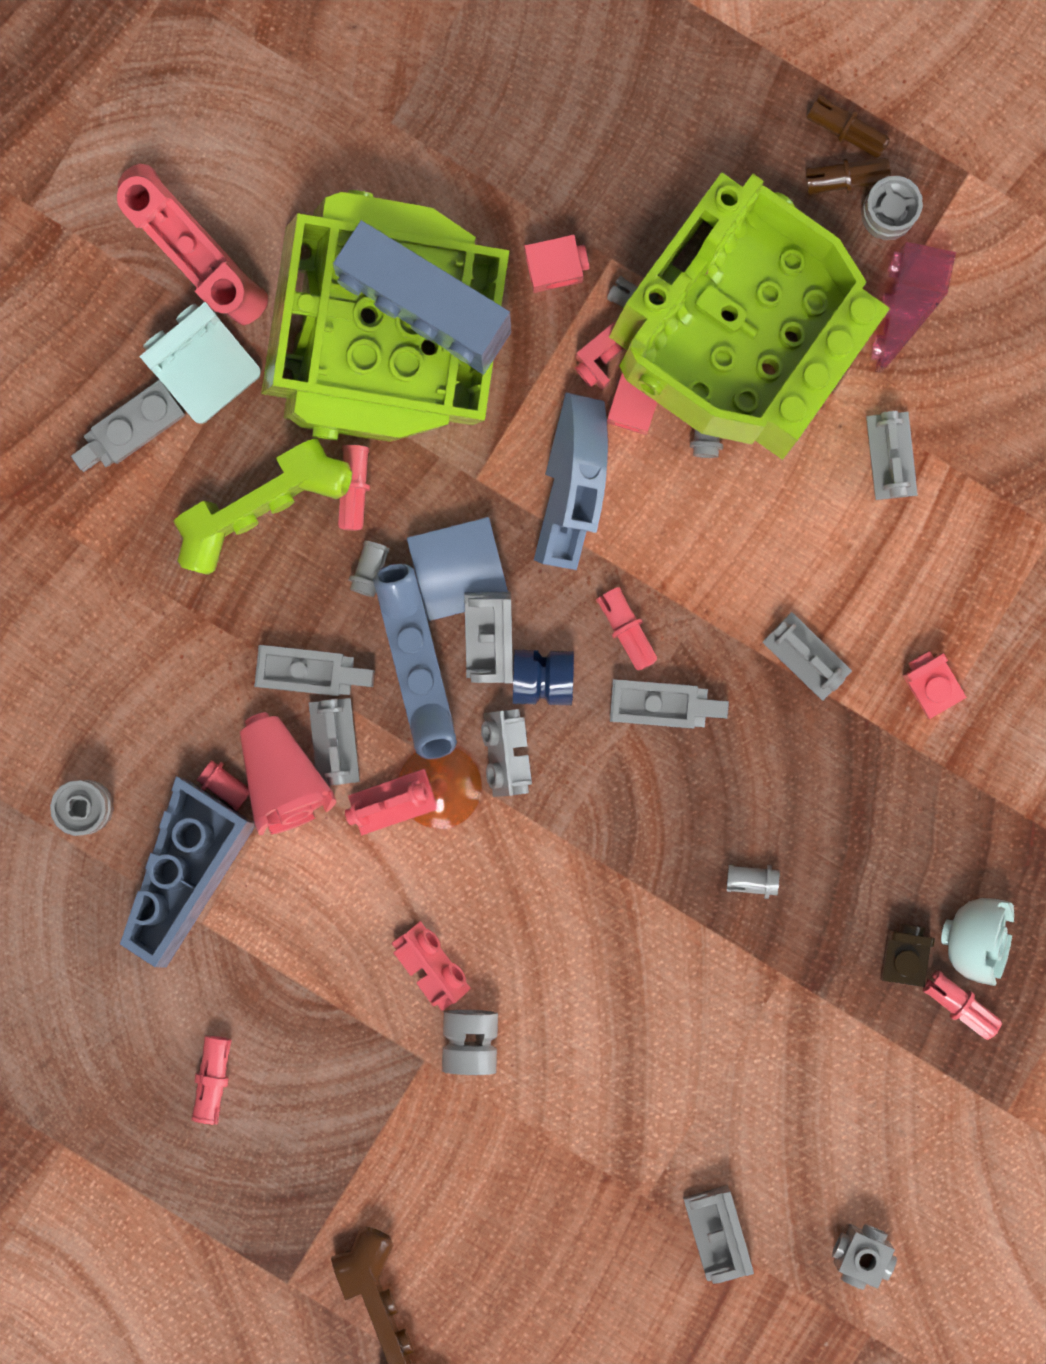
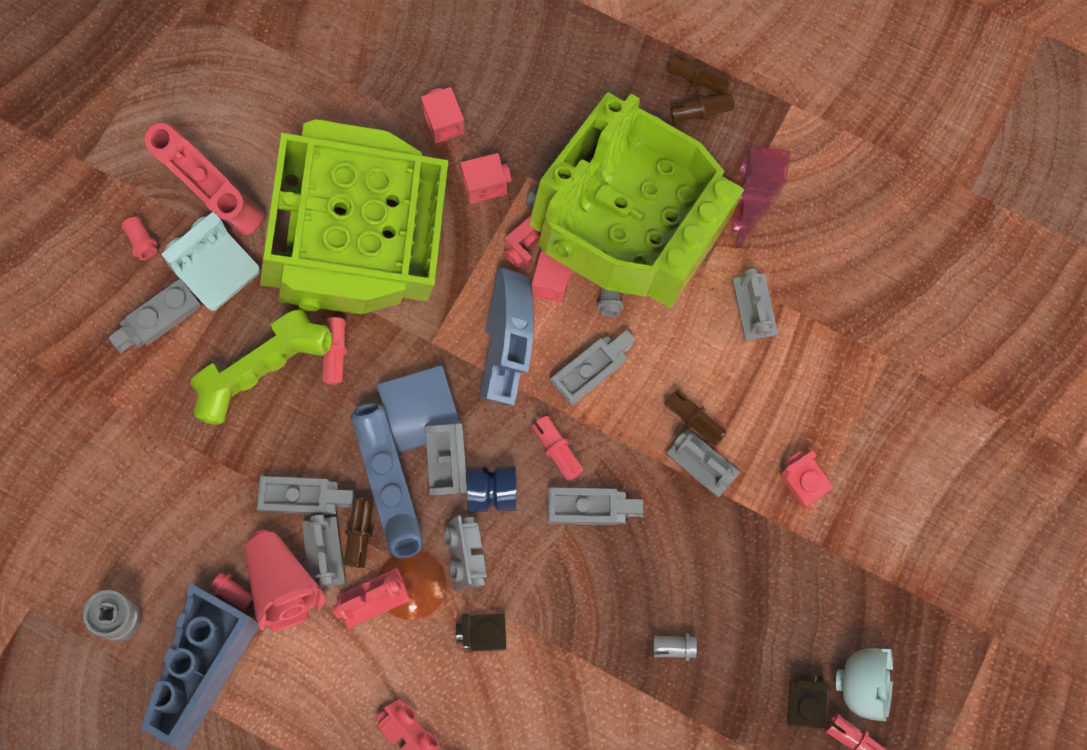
camera: 10 degrees left, 15 degrees down
sand blue wedge [333,220,511,375] -> none
light grey pin [349,541,390,597] -> none
light grey wheel [861,176,923,240] -> none
none -> coral pin [121,216,157,260]
none -> reddish brown axle [343,498,373,568]
none -> coral brick [421,87,465,144]
none -> dark brown bracket [456,614,507,653]
none -> light grey hinge [550,330,635,407]
none -> reddish brown axle [664,389,726,446]

